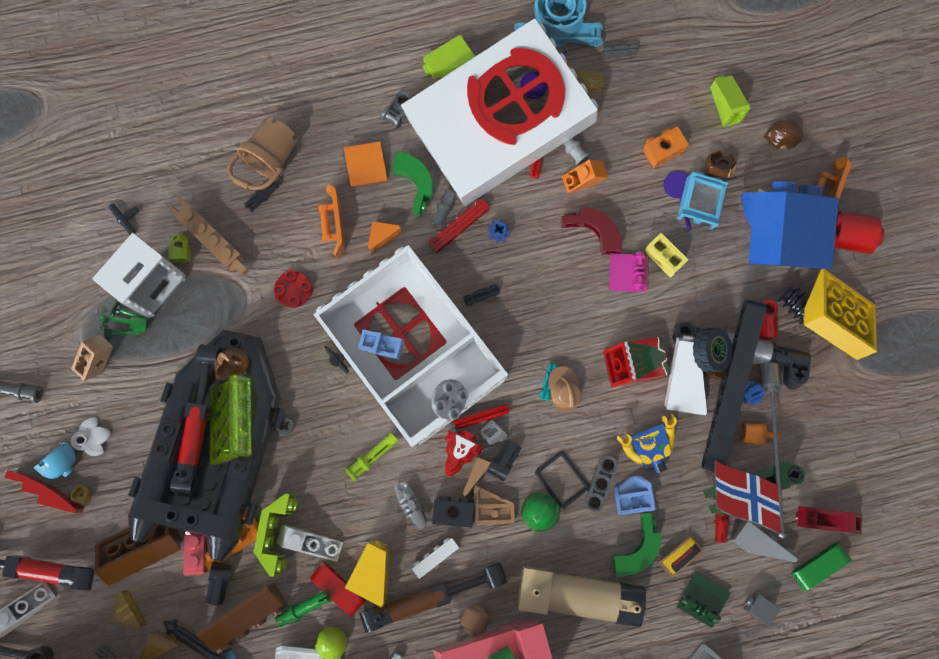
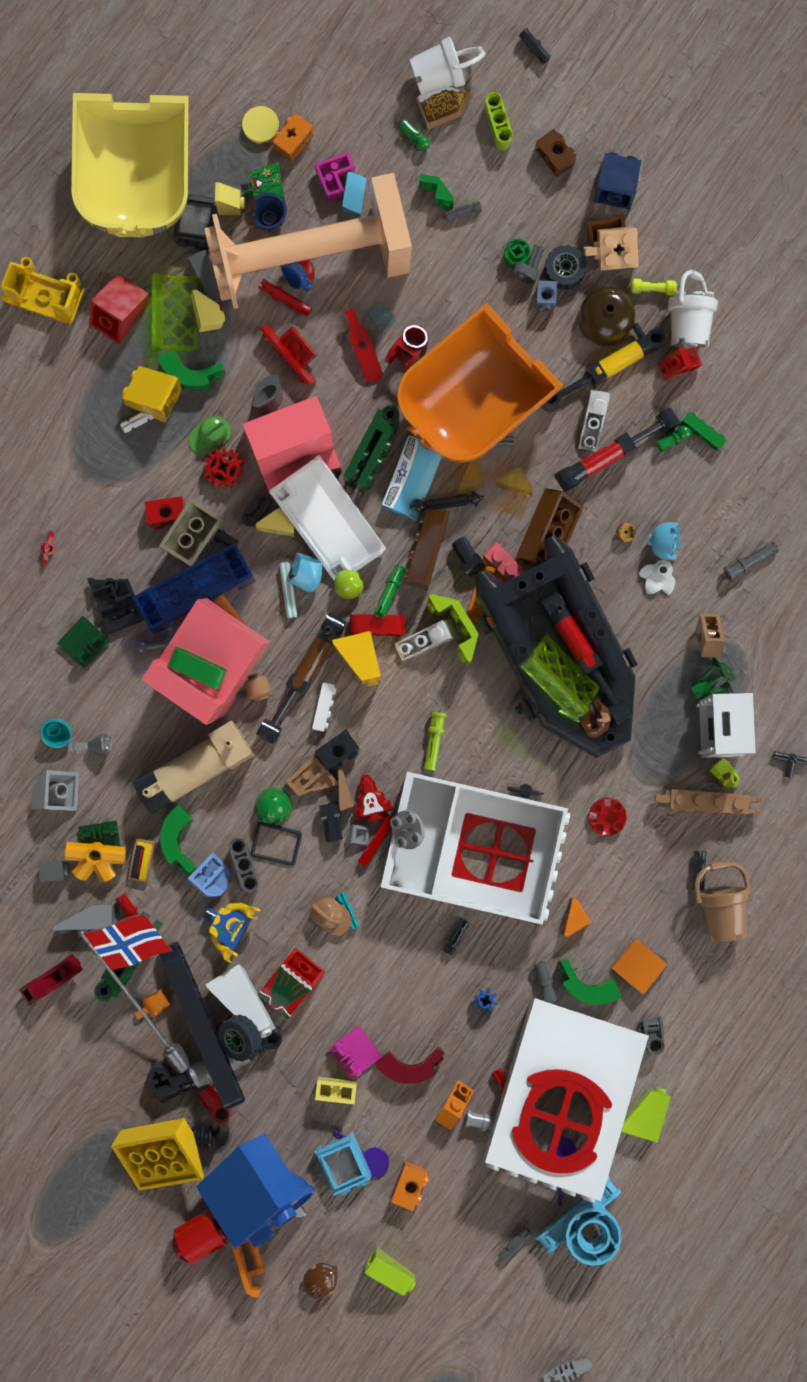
camera: 135 degrees right, 5 degrees up
red slope [5,470,83,513] -> none
orange piece [318,184,346,259] -> none
medium blue slope [358,330,404,359] -> none
light grey hinge [394,481,426,530] -> none
red piece [428,199,489,254] -> none
clear yellow piece [575,70,606,92] -> none
reddish brown hair [705,149,737,179] -> none
blue gear [743,380,765,405] -> none
green beam [791,542,851,591] -> none
none -> light orange piece [65,842,126,882]

